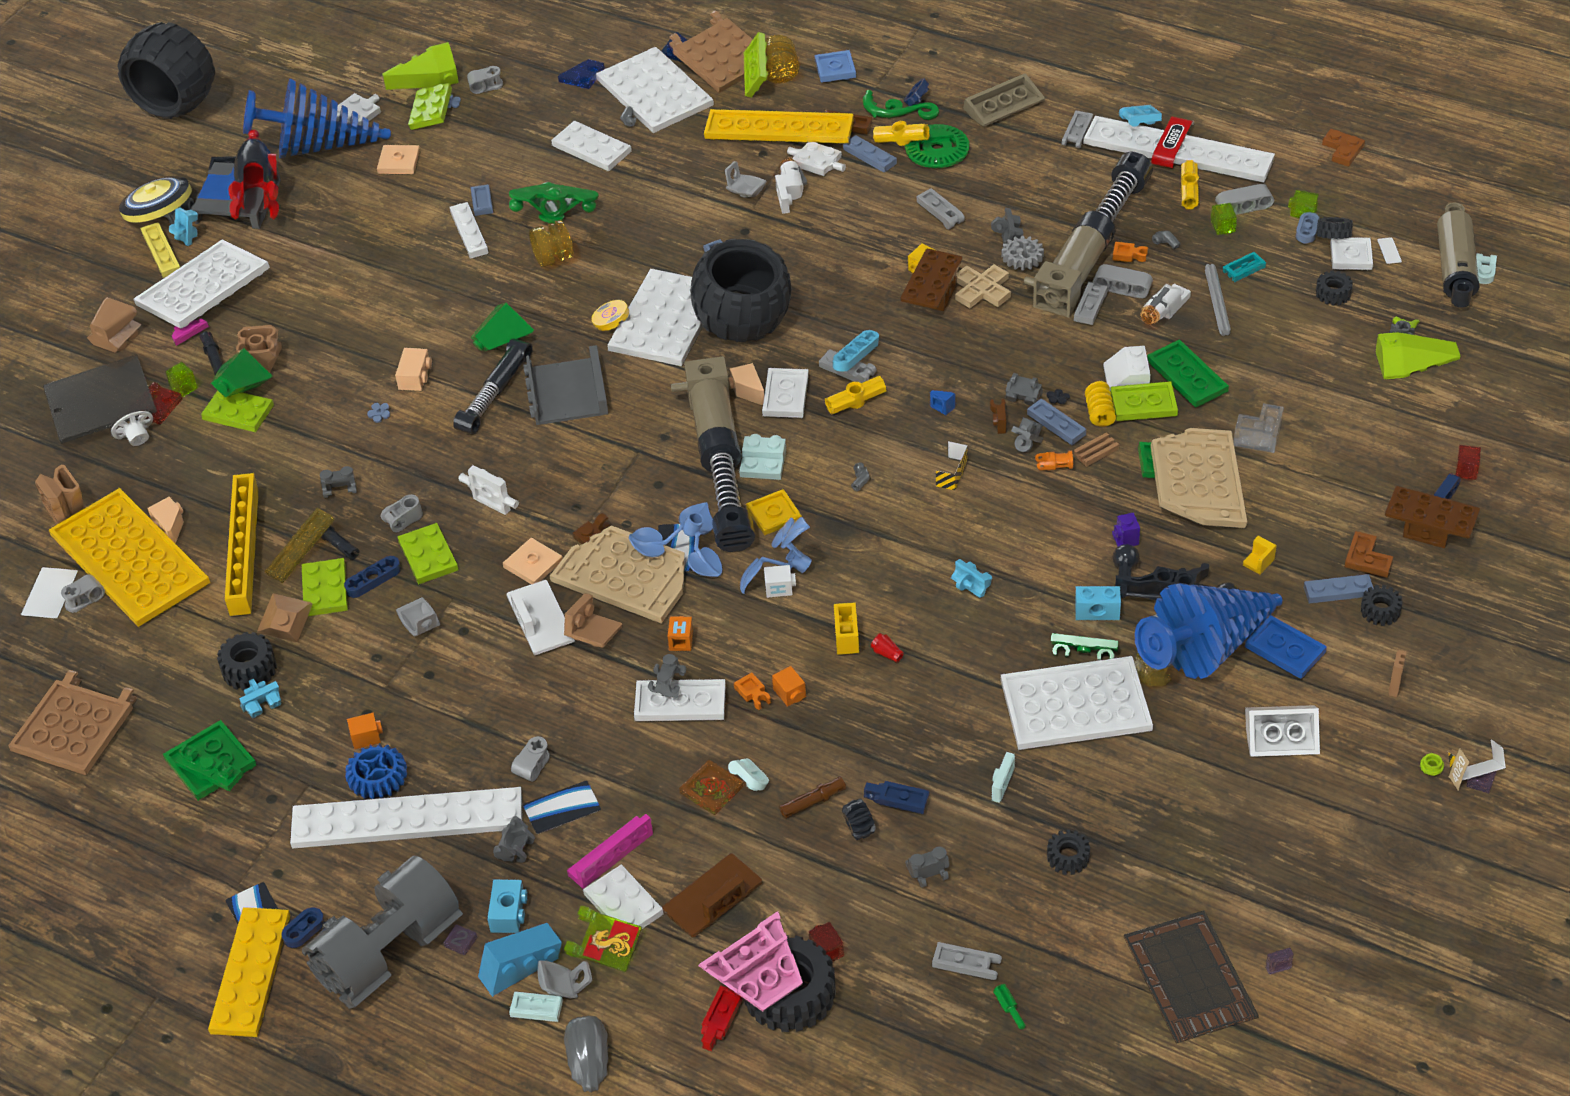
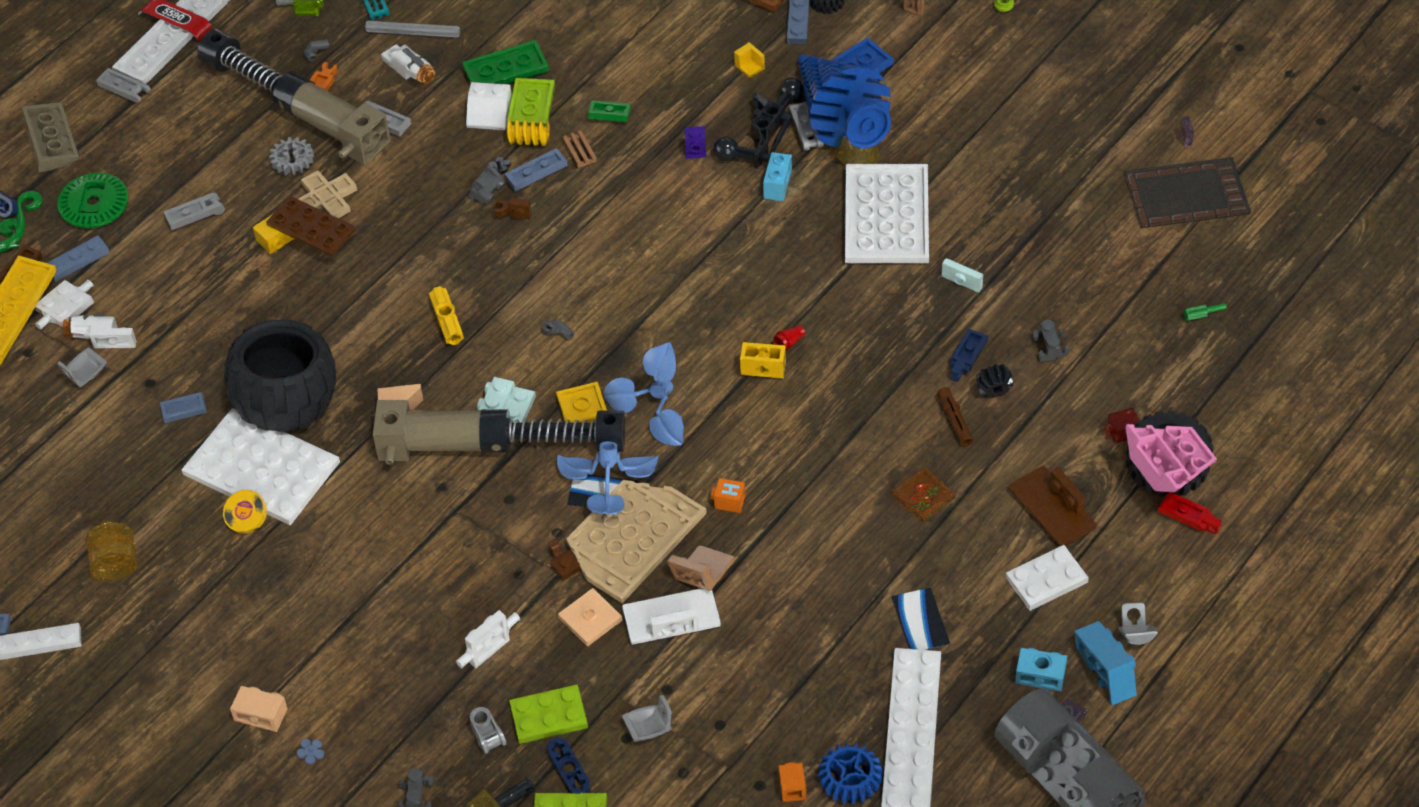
camera: 80 degrees left, 5 degrees up
black piece [453,339,533,435] -> none
green slope [471,303,534,351] -> none
dark grey piece [493,816,535,863] -> none
green piece [509,182,599,223] -> none
light aqua plate [509,992,563,1022] -> none
light grey piece [511,736,550,782] -> none
dark grey panel [523,345,608,425] -> none
flag [564,906,642,972] -> none
dark grey hair [564,1015,608,1093] -> none
dark pink fence [567,814,653,889] -> none
white plate [634,679,726,721] -> none
dark grey piece [648,654,687,698] -> none
light aqua plate [728,758,769,791] -> none
orange plate [734,672,771,710] -> none
white plate [762,368,809,418] -> none
white brick [764,565,796,598] -> none
orange brick [772,666,806,707] -> none
light grey plate [819,349,877,383] -> none
medium azure beam [832,330,879,372] -> none
yellow piece [873,121,930,146] -> none
blue slope [930,390,955,415] -> none
light grey hinge [932,942,1002,980] -> none
sticker [936,441,967,490] -> none
medium azure hips [951,559,992,598] -> none
dark grey hips [991,208,1023,244] -> none
dark grey hips [1011,417,1043,452] -> none
orange piece [1035,451,1073,470] -> none
black tyre [1047,829,1090,875] -> none
plate [1051,633,1119,661] -> none
light grey beam [1093,264,1153,298] -> none
medium azure plate [1119,105,1162,127] -> none
tan plate [1151,428,1247,528] -> none
yellow piece [1181,160,1199,209] -> none
clear brick [1234,403,1284,453] -> none
white slope [1245,705,1320,756] -> none

